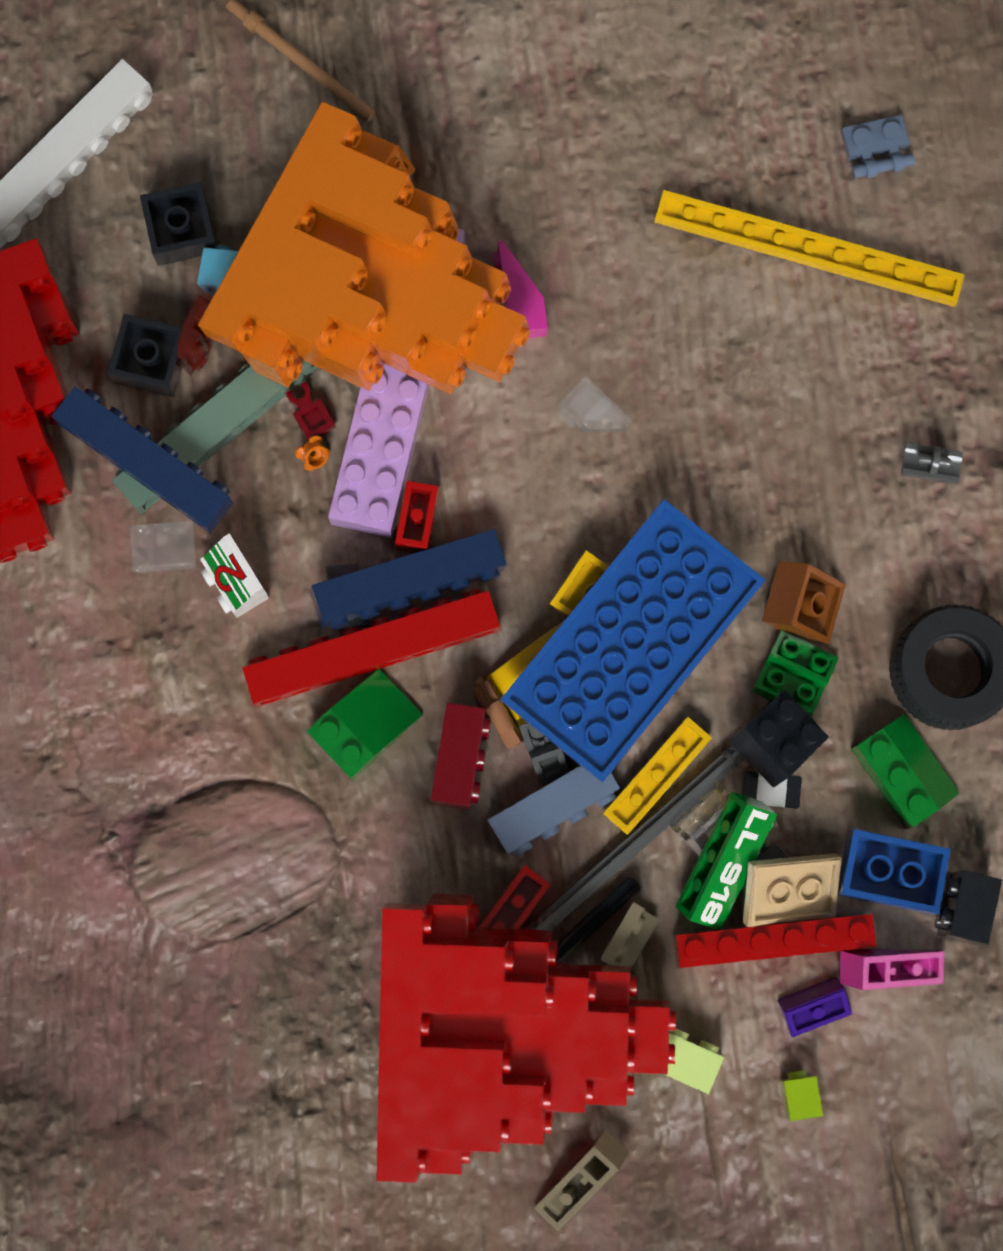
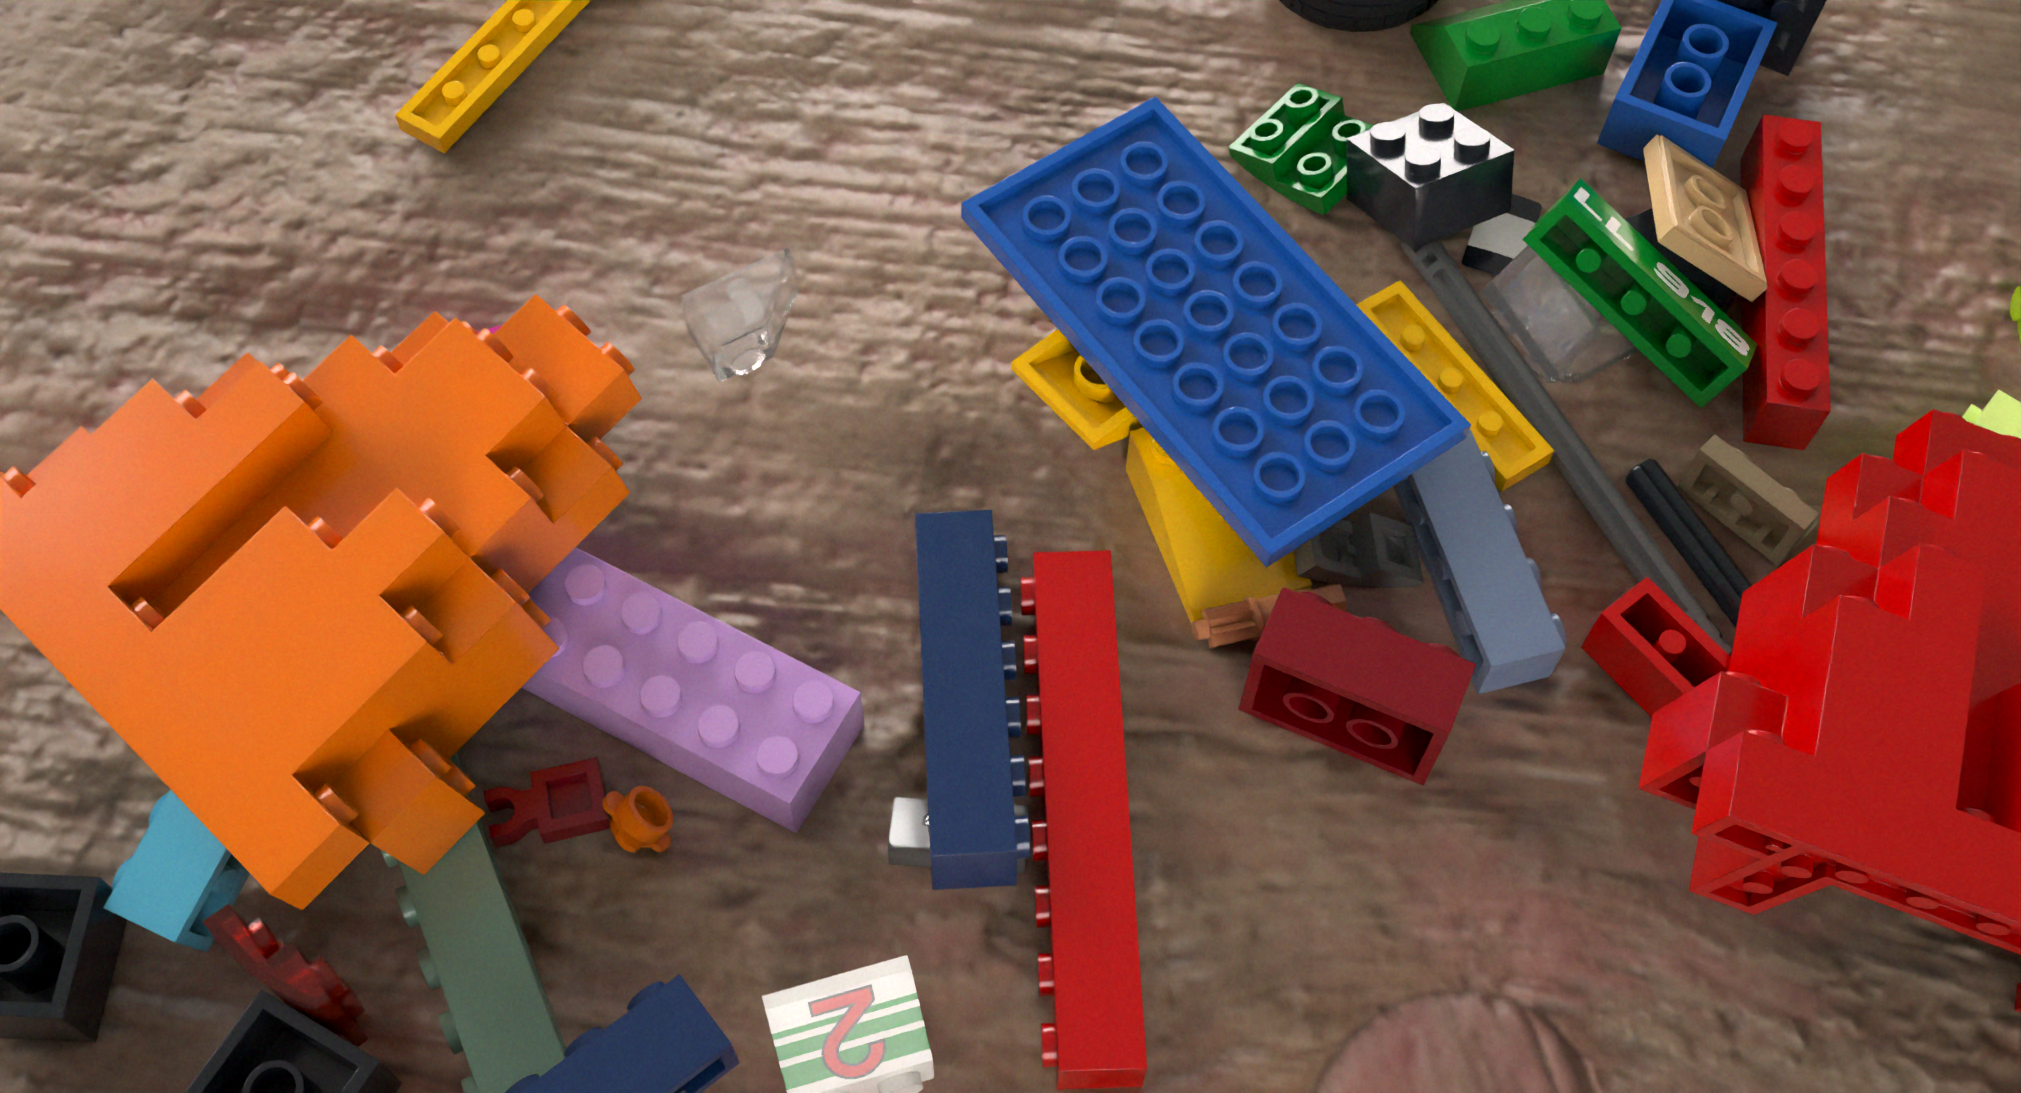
camera: 75 degrees left, 20 degrees down
green slope [306,669,423,781] -> none
red brick [395,481,439,553] -> none
dark orange slope [762,561,846,645] -> none
dark purple slope [778,977,852,1037] -> none
dark pink slope [840,949,944,990] -> none

